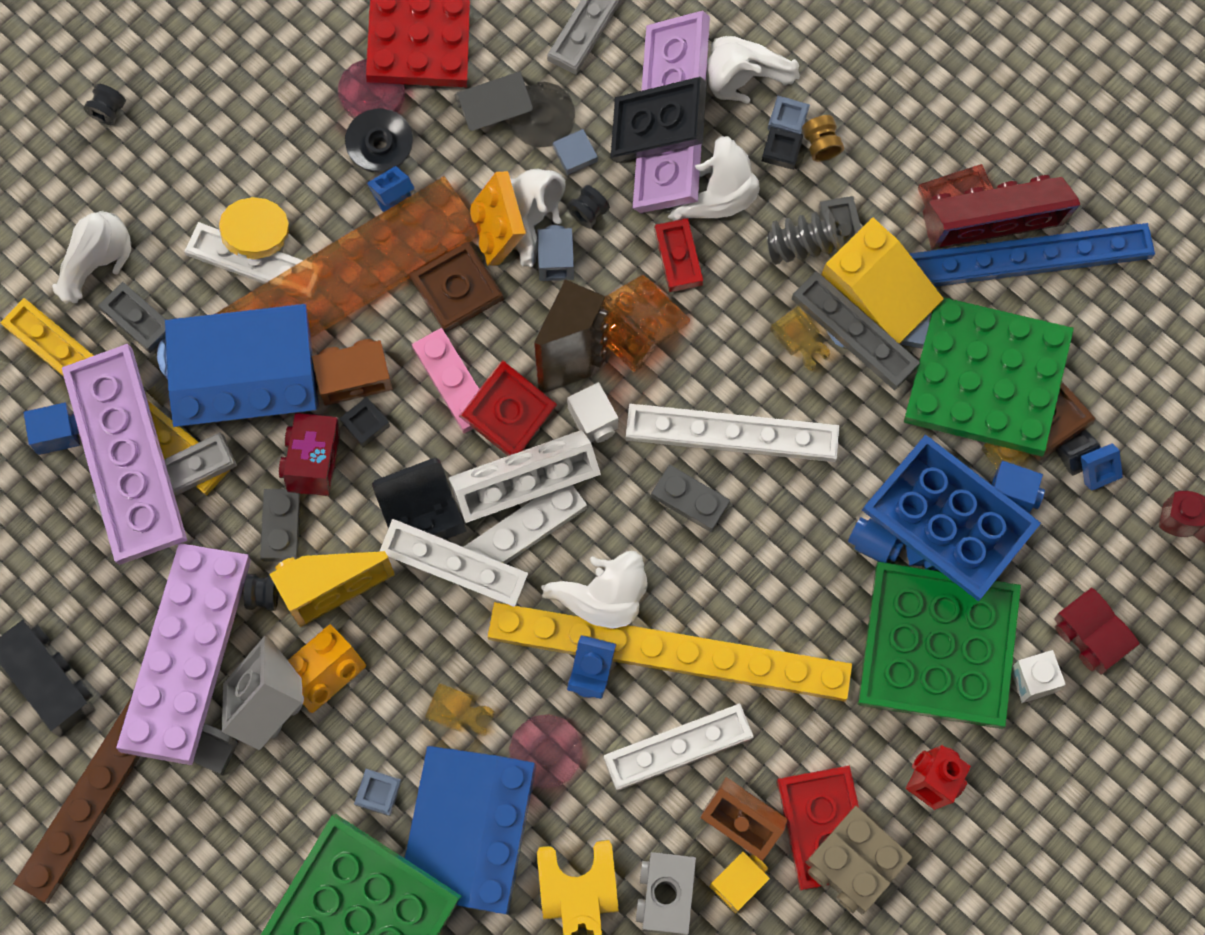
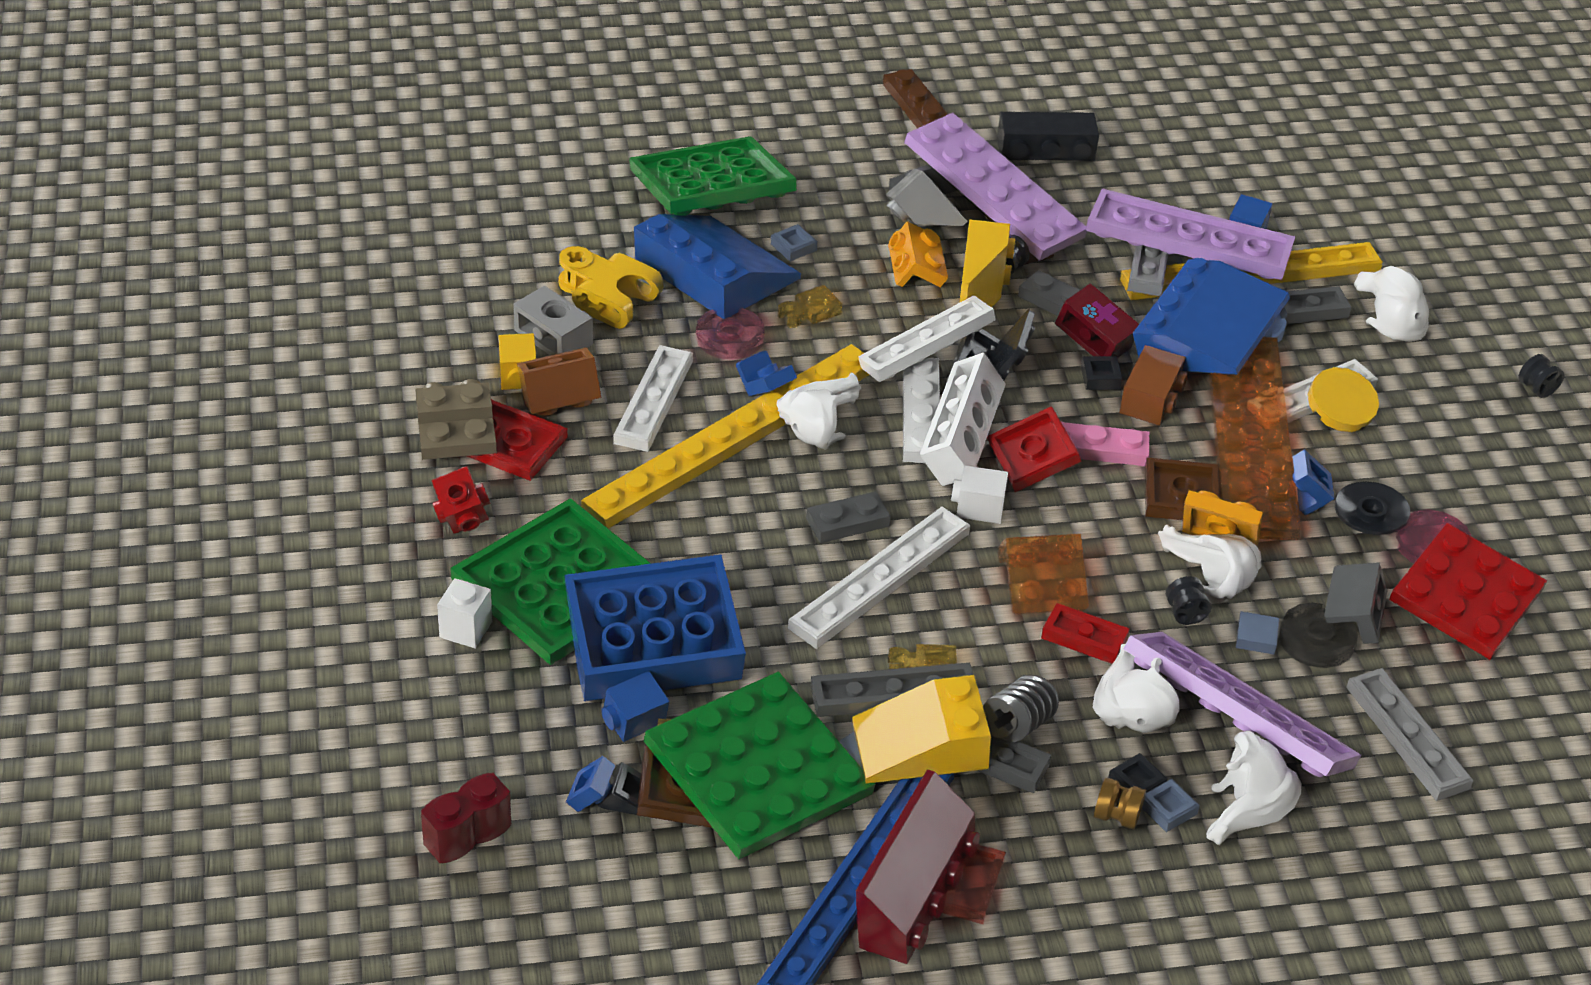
camera: 125 degrees right, 30 degrees down
dark brown slope [534,279,609,393] -> none
sand blue brick [538,225,574,281] -> none
black tile [610,76,707,163] -> none
dark red brick [1054,587,1140,675] -> none

